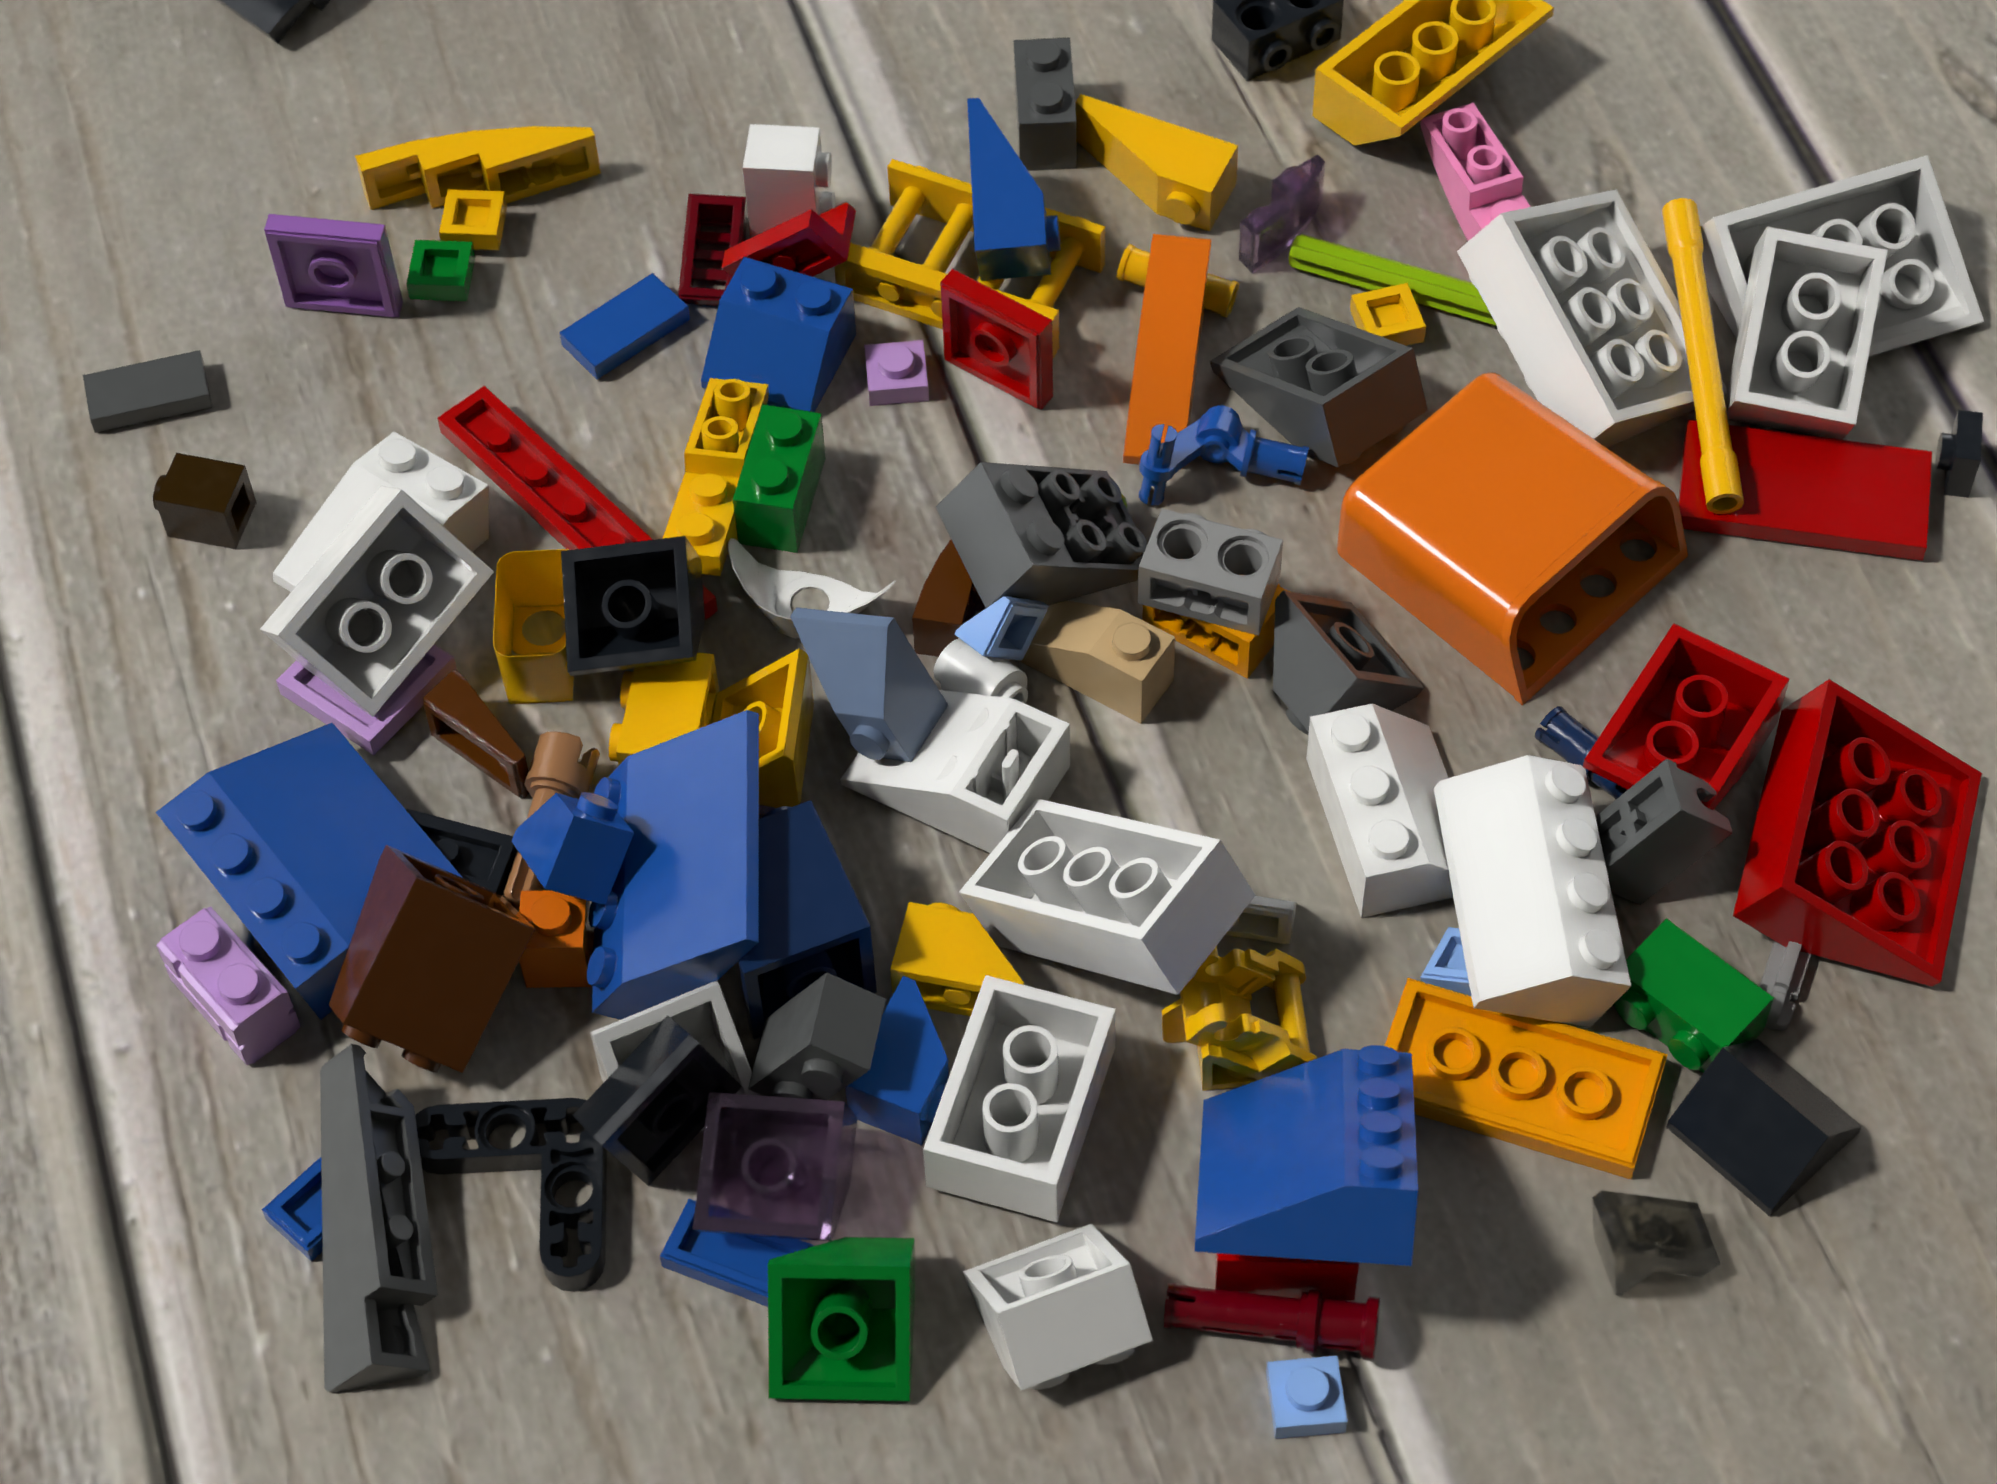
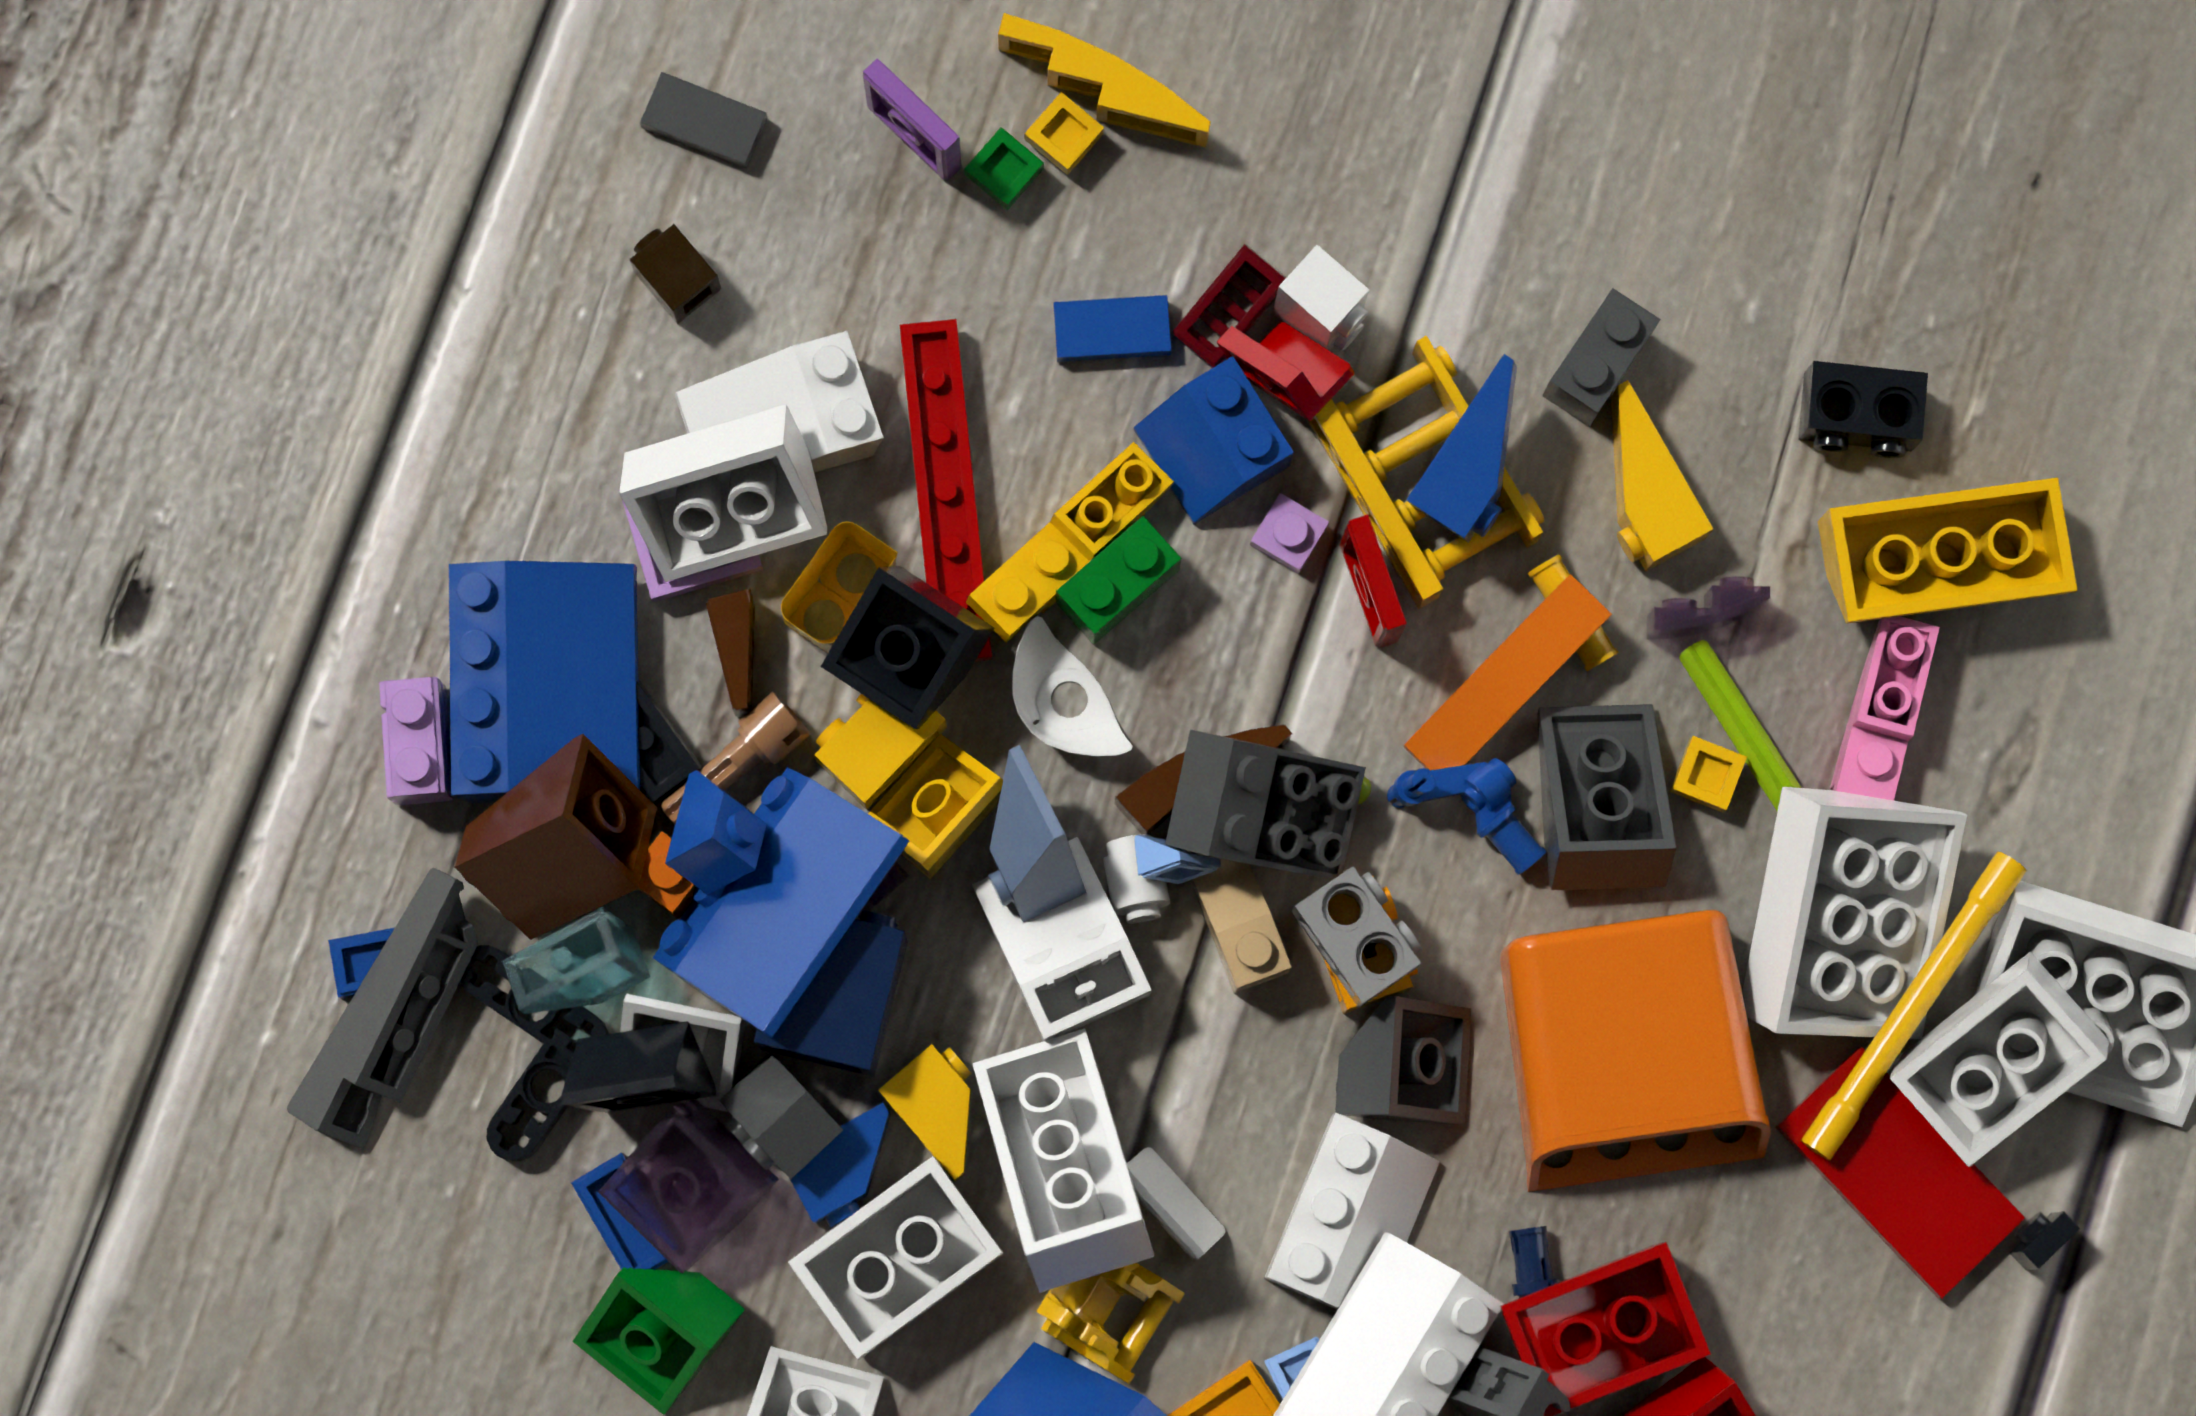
camera: 30 degrees right, 25 degrees up
none -> clear light blue slope [502,907,651,1014]

